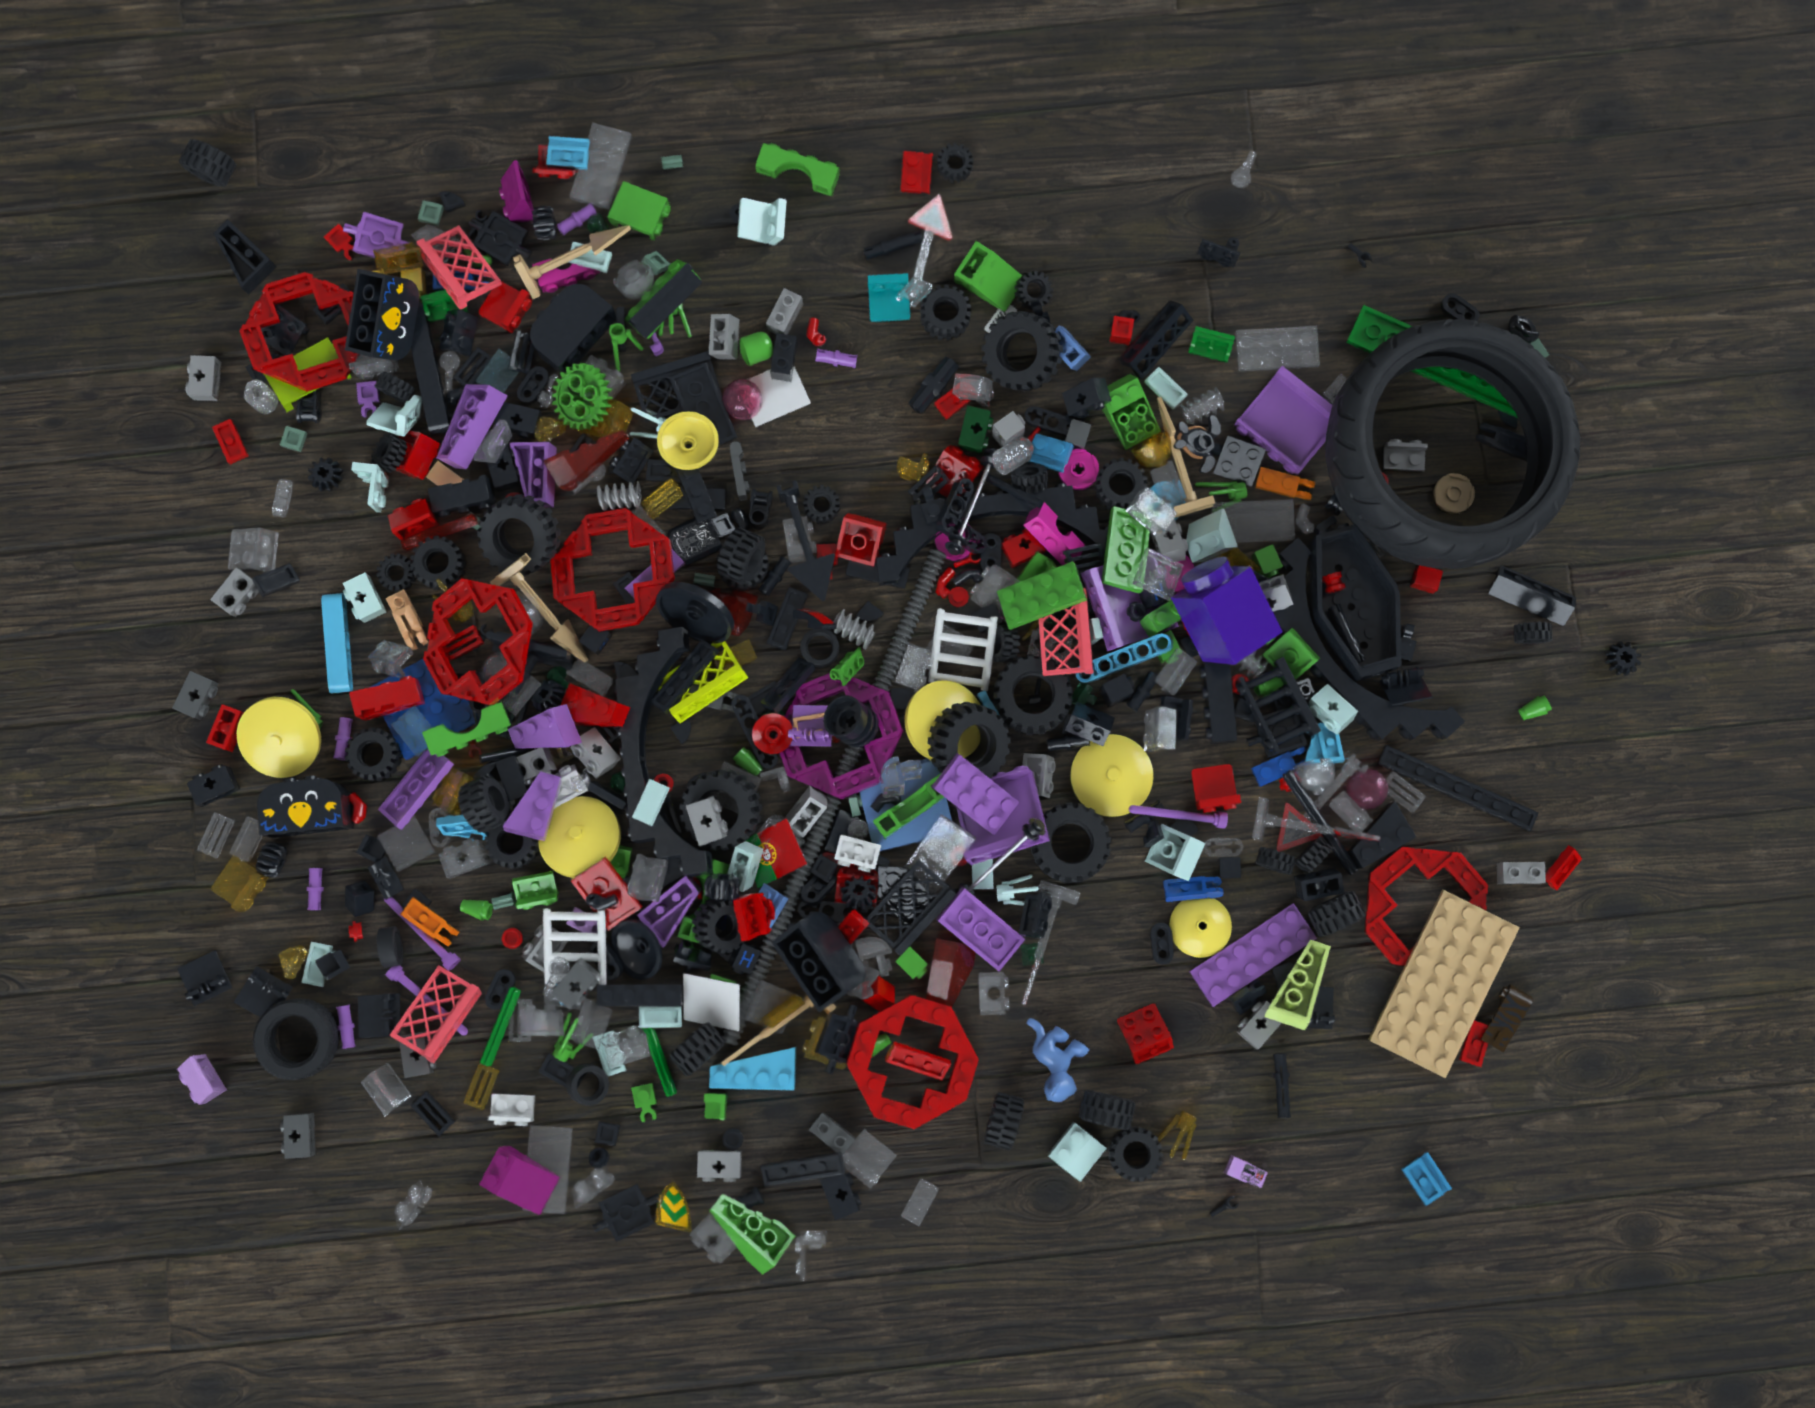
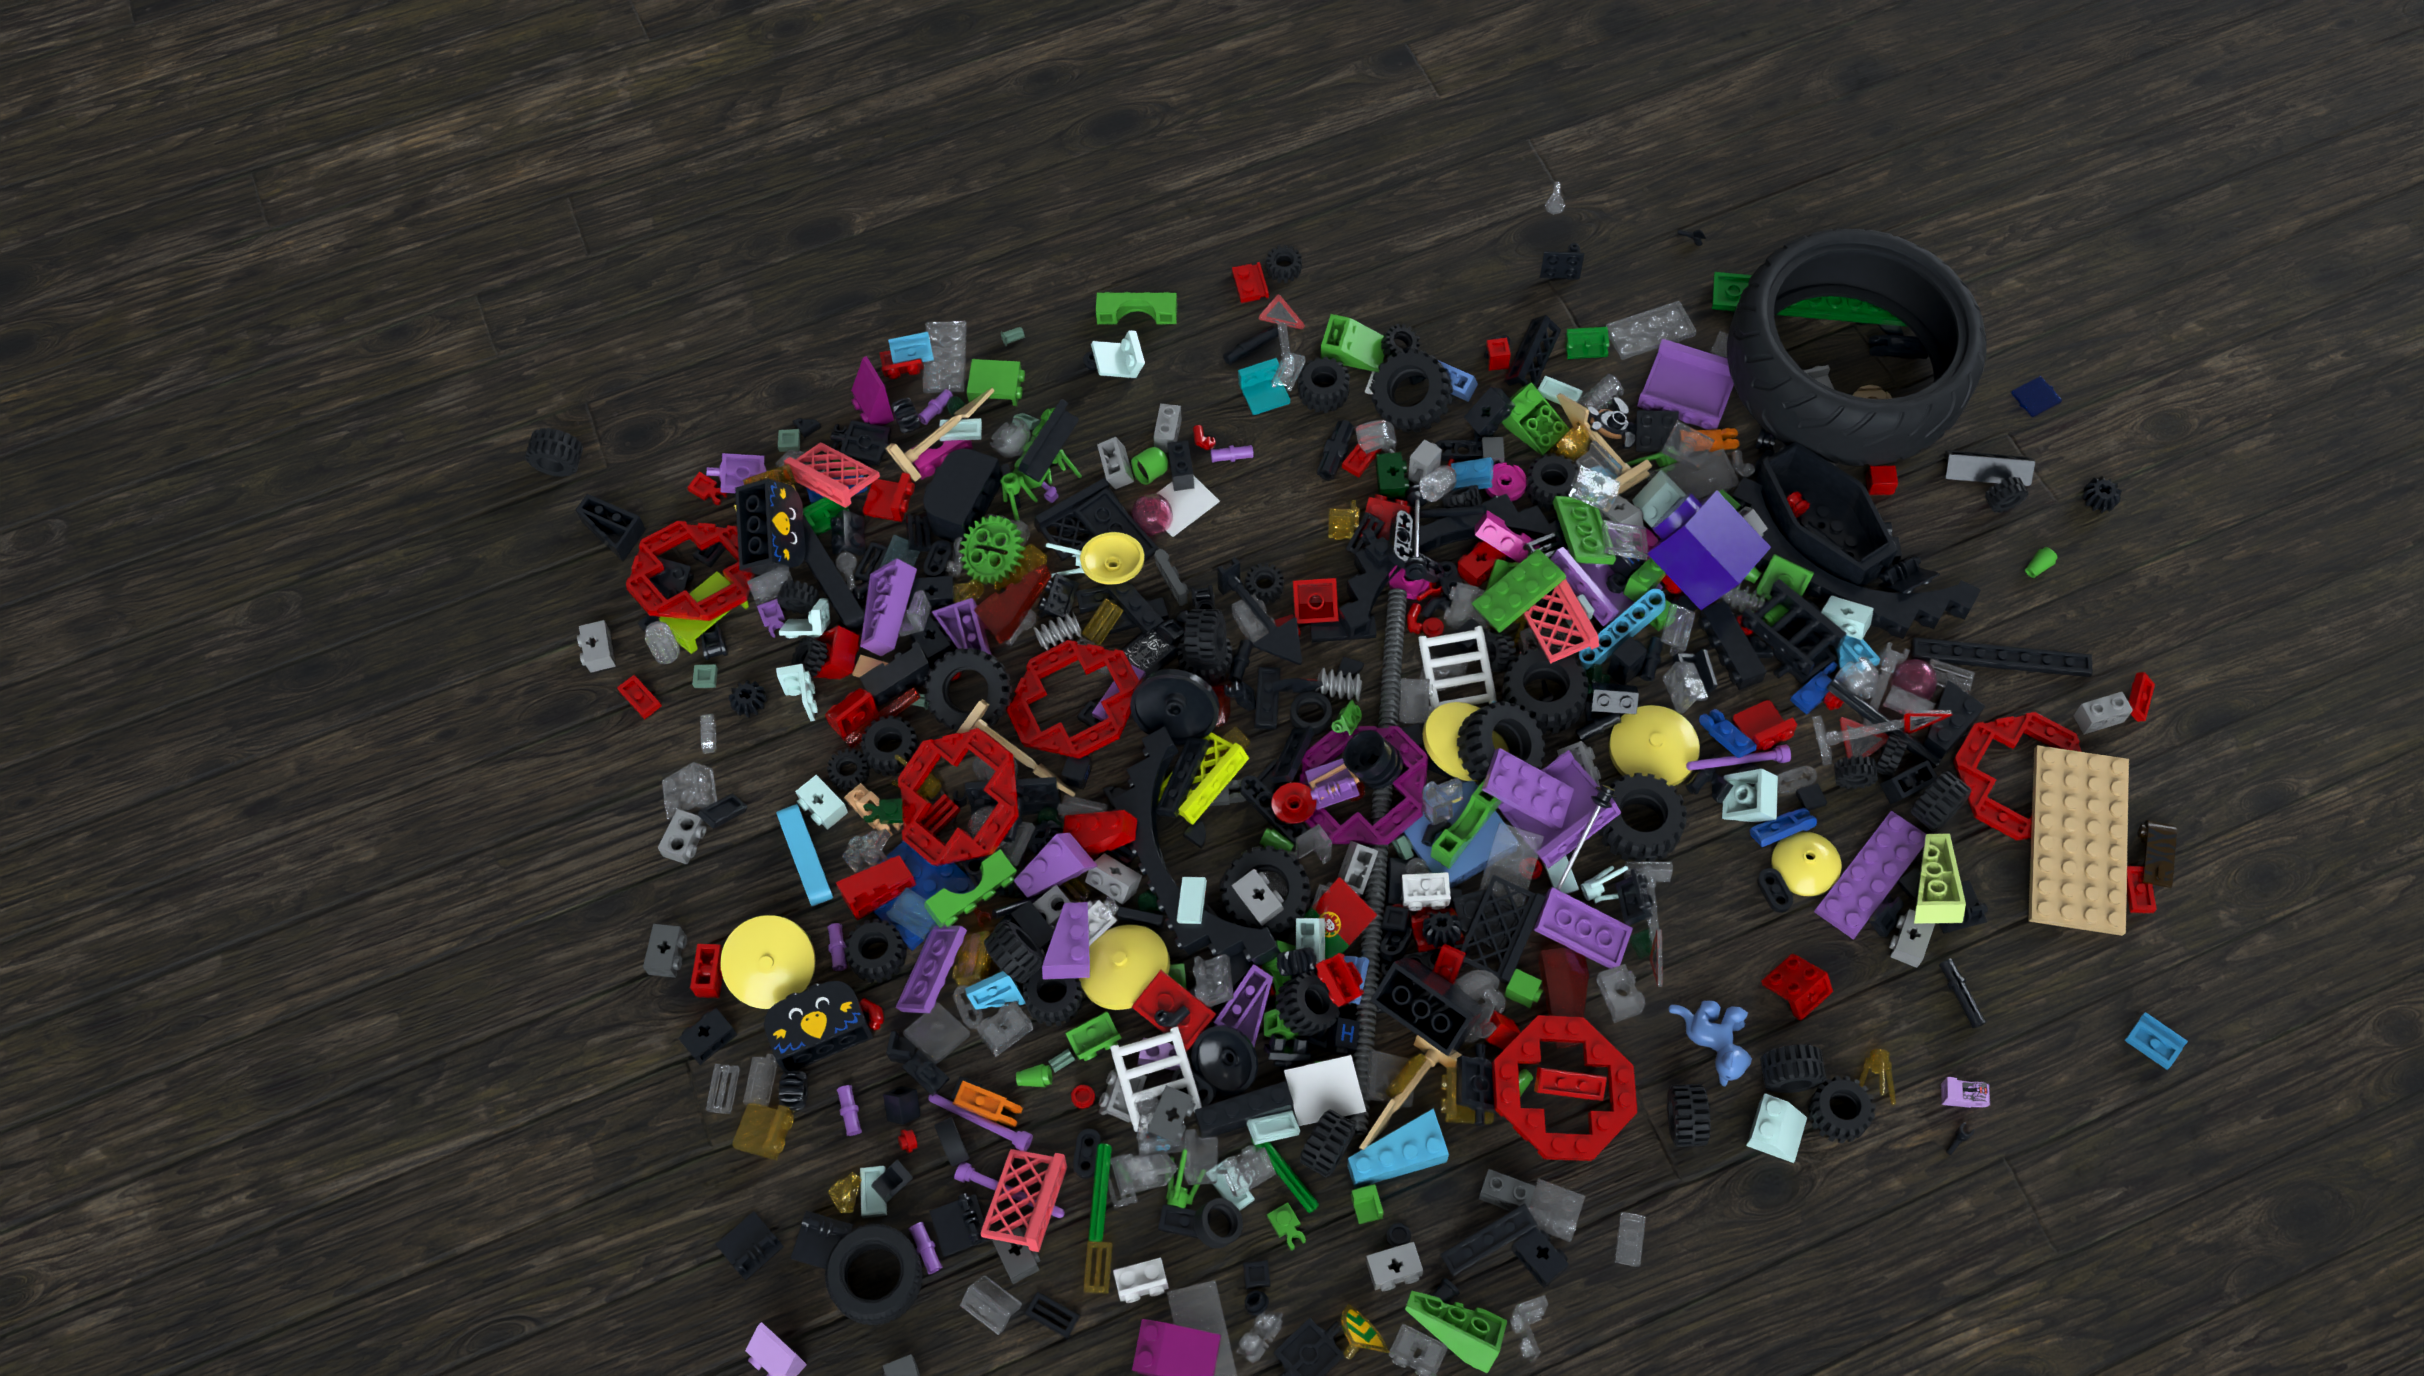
camera: 15 degrees left, 20 degrees down
none -> dark green plate [863,798,904,824]
none -> clear plate [1661,421,1715,472]
none -> blue hinge [1699,709,1757,758]
none -> clear blue piece [2011,376,2062,417]

